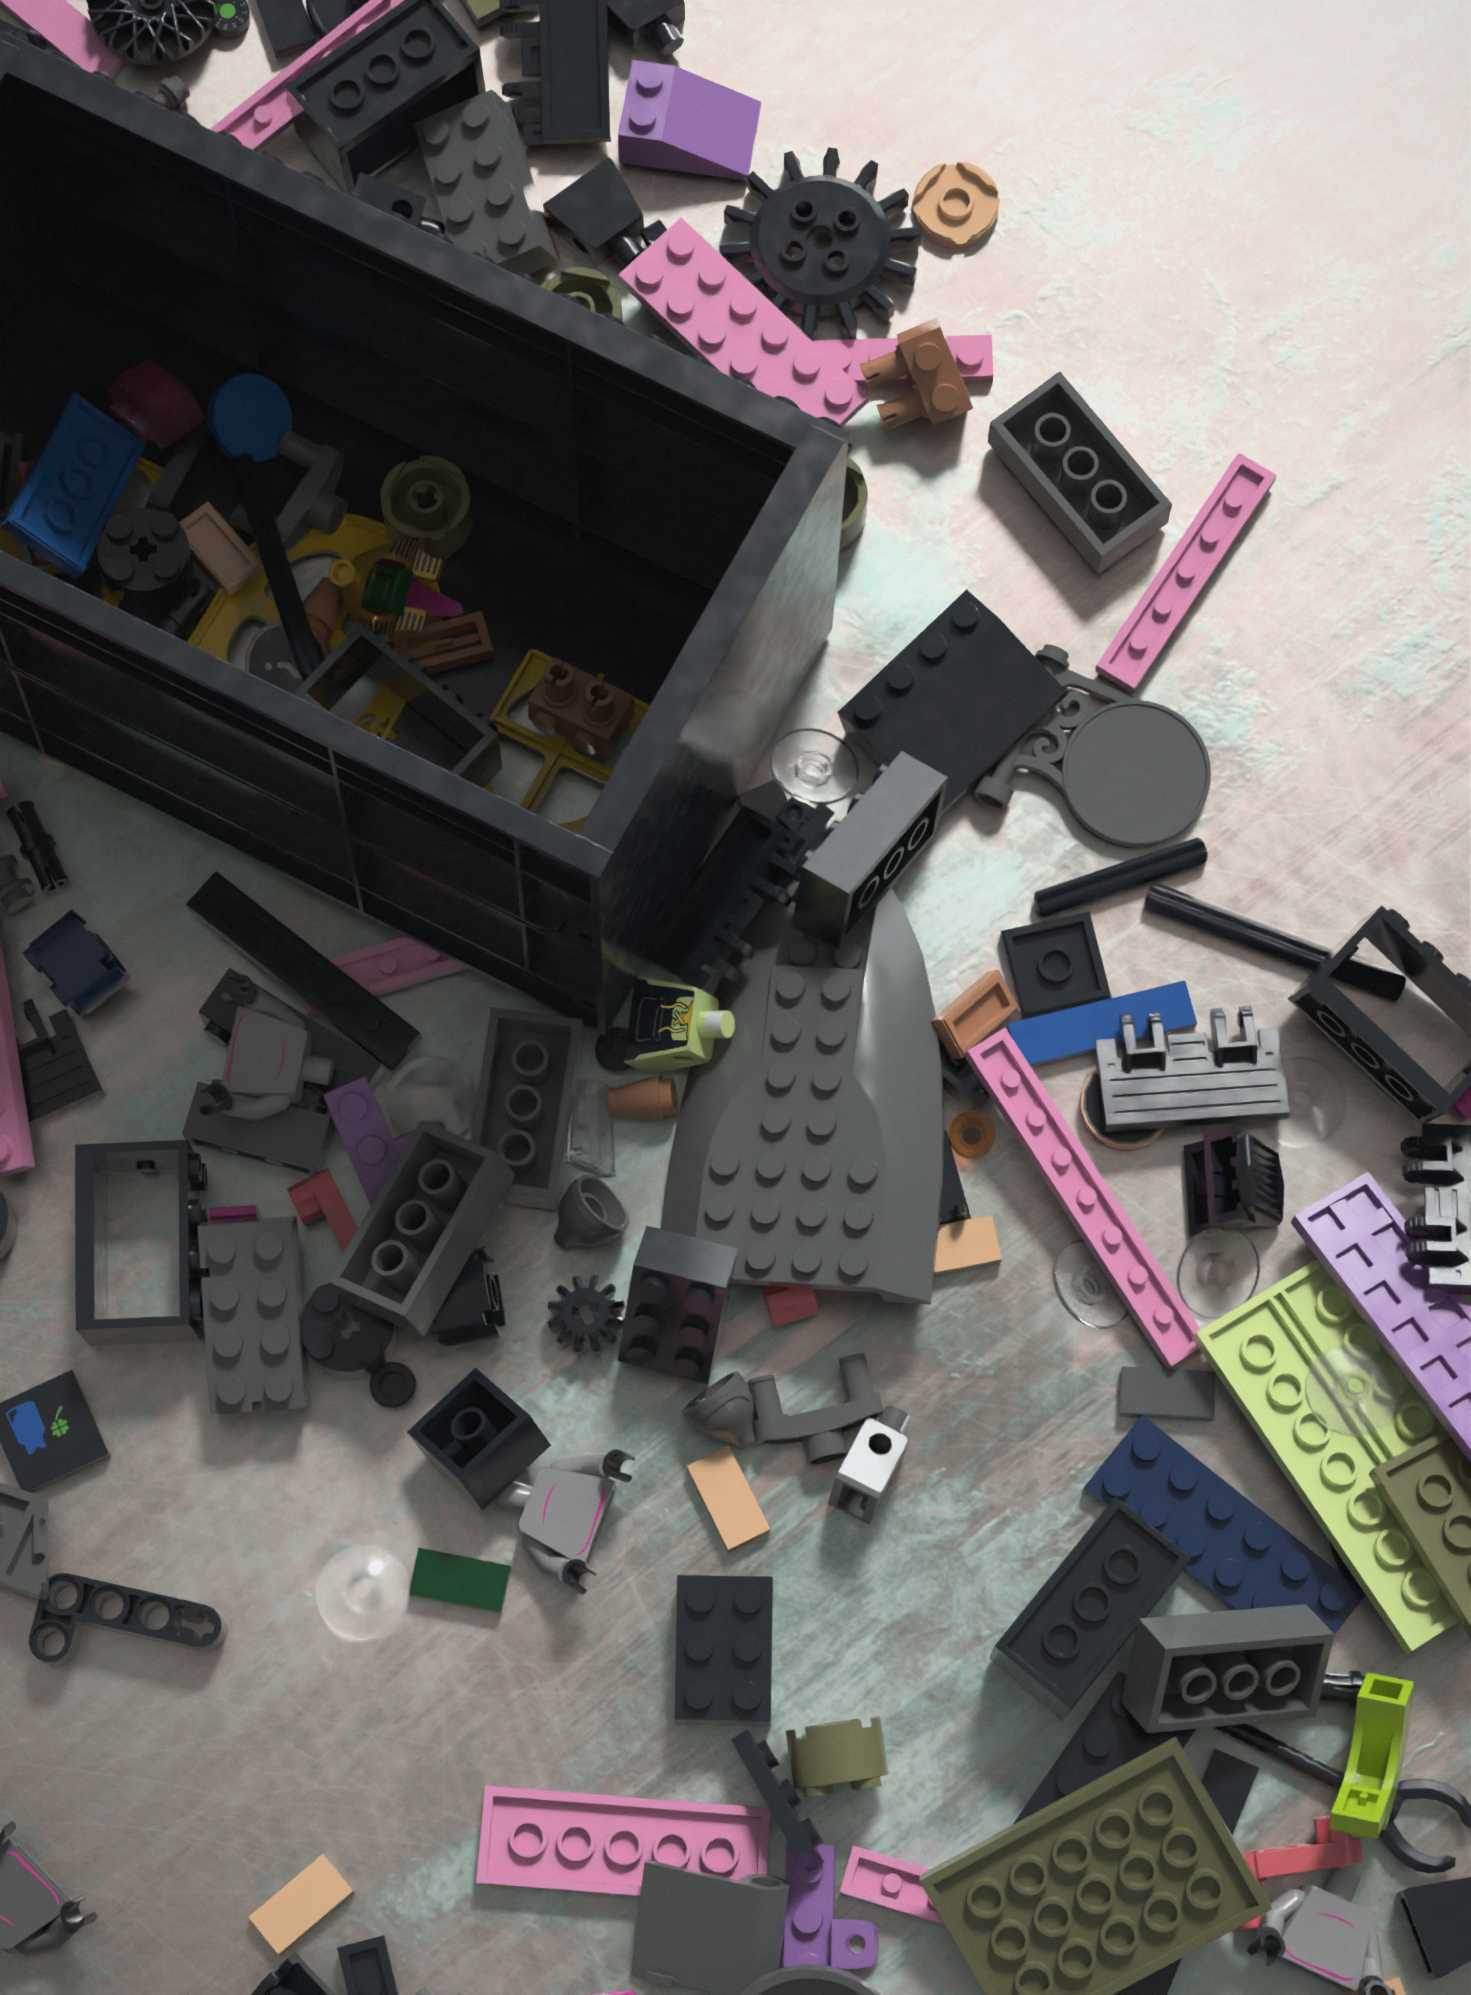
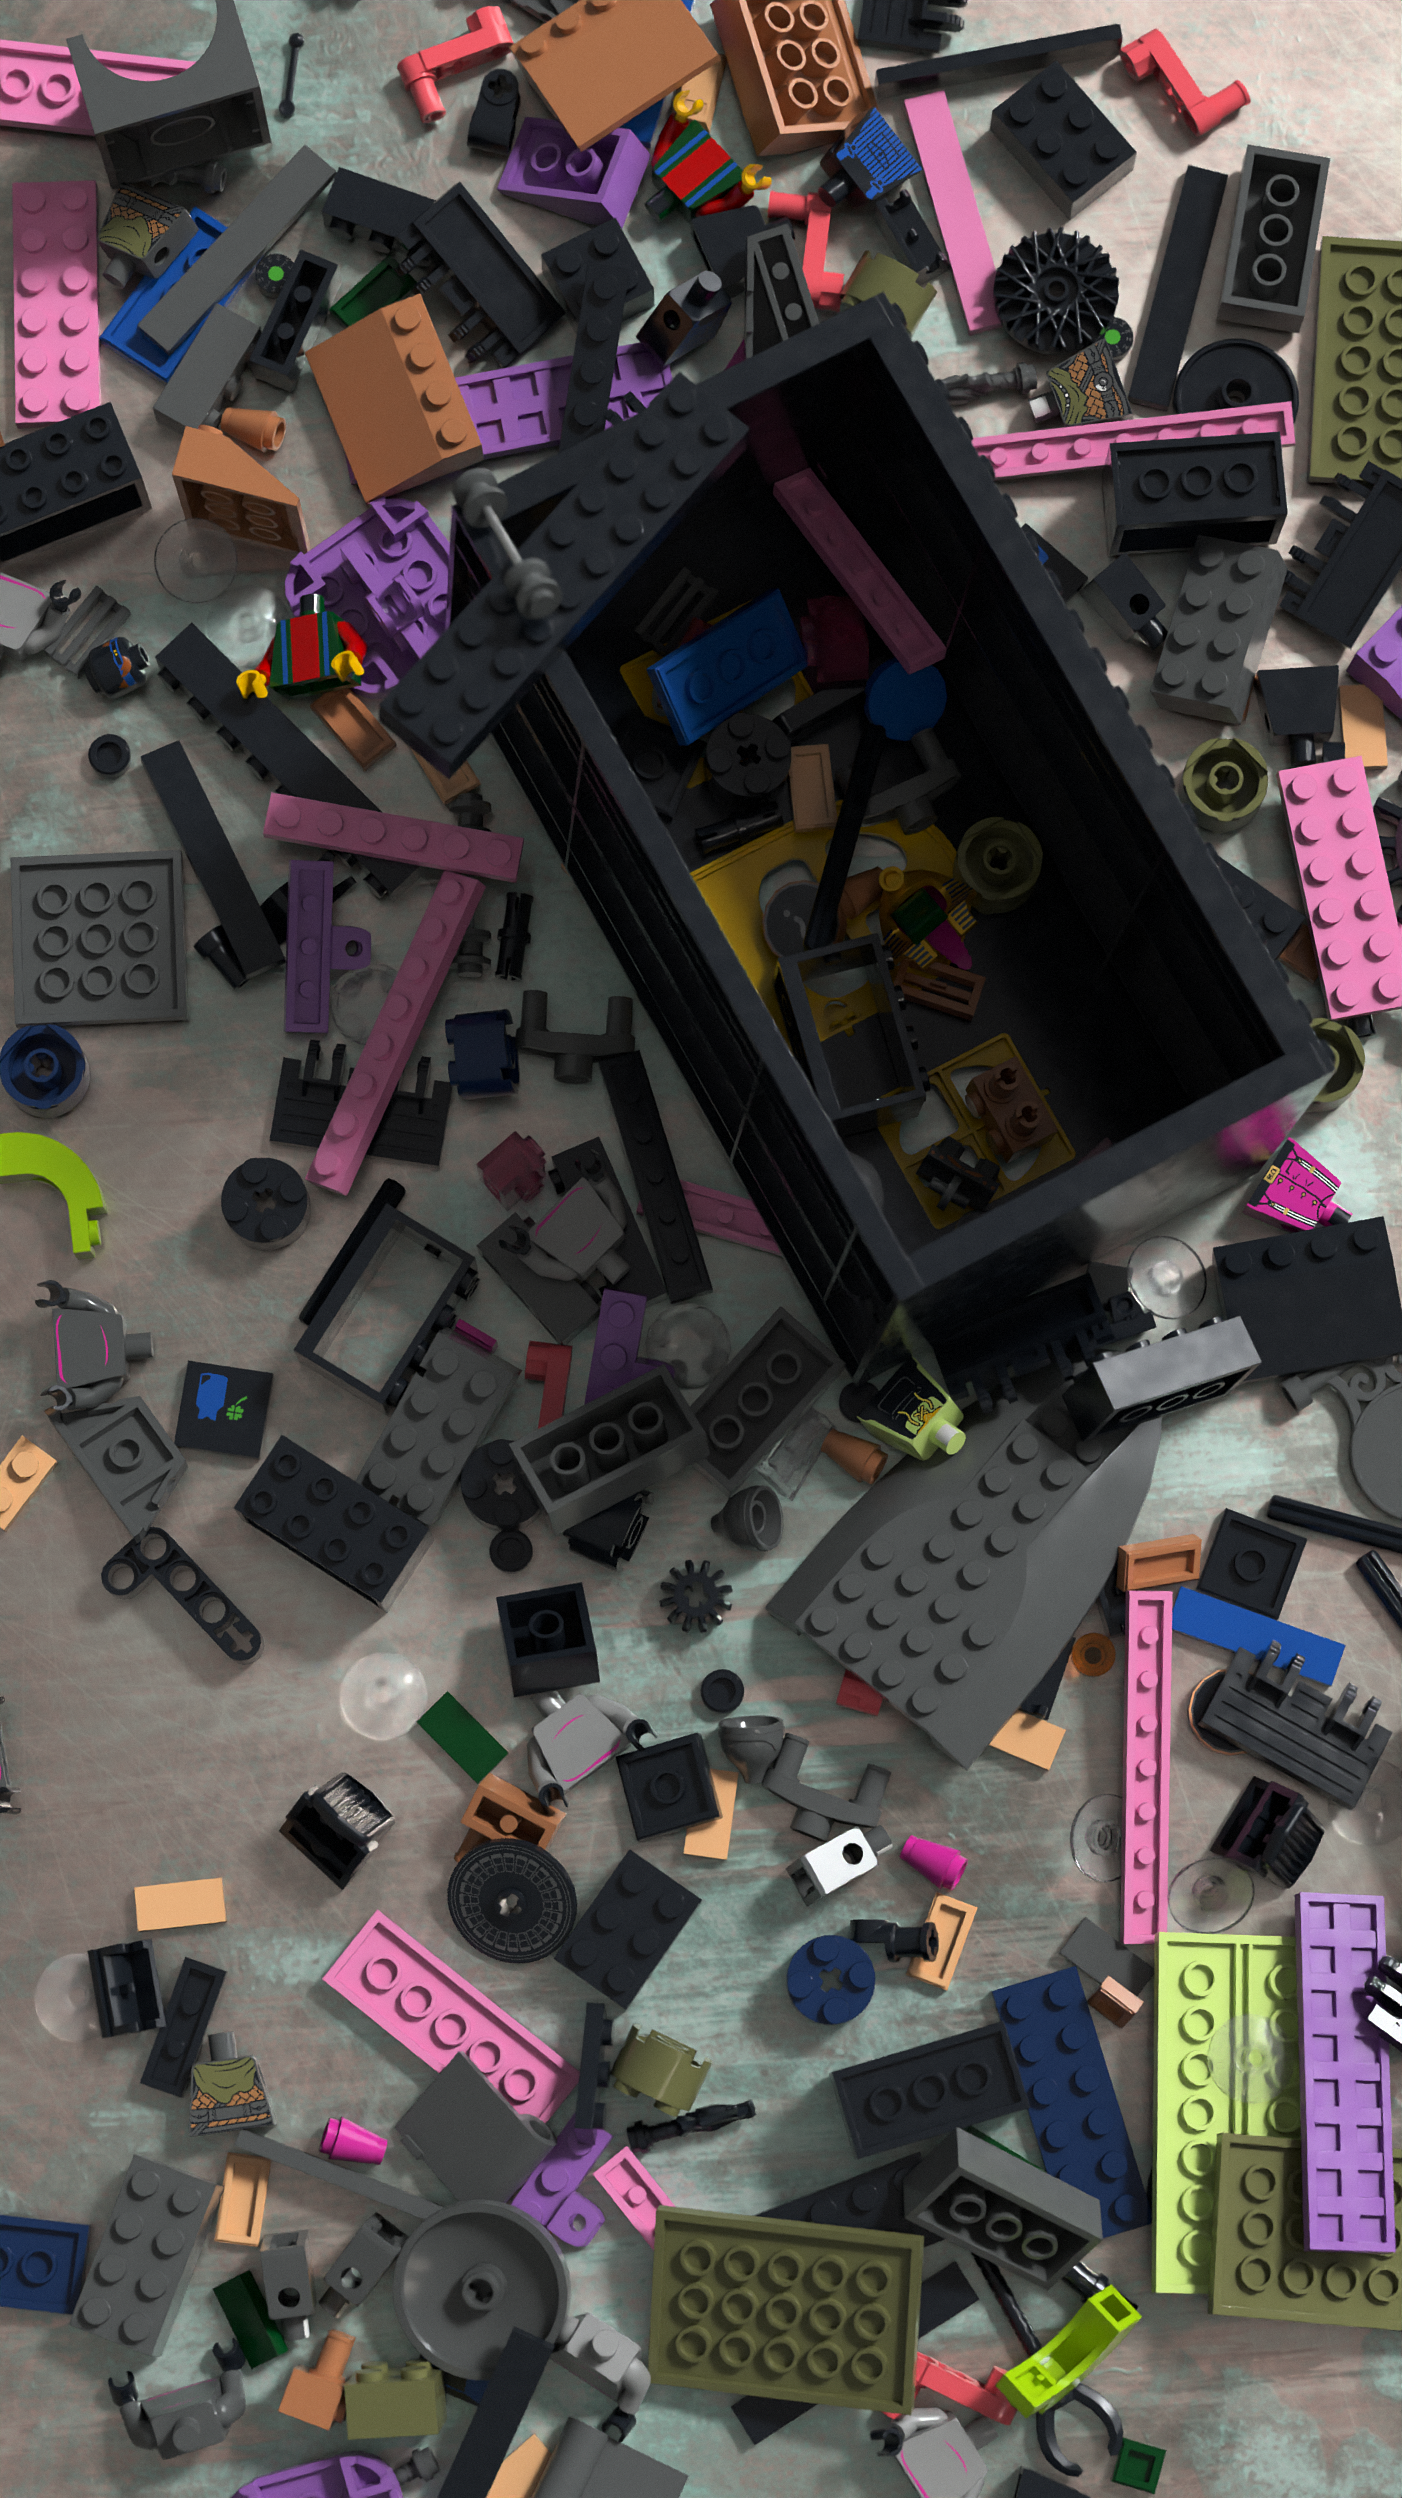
camera: 30 degrees right, 5 degrees up
black brick [617,1225,738,1384] -> none
none -> black hose [234,1435,434,1613]
none -> black piece [279,1772,395,1890]
none -> black axle [299,1178,406,1327]
none -> black piece [447,1838,577,1963]
none -> nougat brick [454,1773,566,1862]
none -> clear pink brick [476,1131,547,1211]
none -> dark grey connector [515,990,635,1084]
none -> black tile [616,1732,723,1842]
none -> black piece [627,2099,756,2154]
none -> black tile [701,1669,744,1714]
none -> bright pink plate [773,467,947,675]
none -> dark blue brick [786,1935,875,2025]
none -> black connector [850,1920,939,1962]
none -> dark pink cone [900,1835,968,1891]
none -> light nougat tile [906,1892,977,1991]
none -> dark grey hips [916,1136,1000,1213]
none -> torso [1028,338,1133,427]
none -> nougat tile [1087,1975,1144,2028]
none -> dark pink torso [1242,1137,1353,1233]
none -> light nougat tile [1337,684,1388,770]

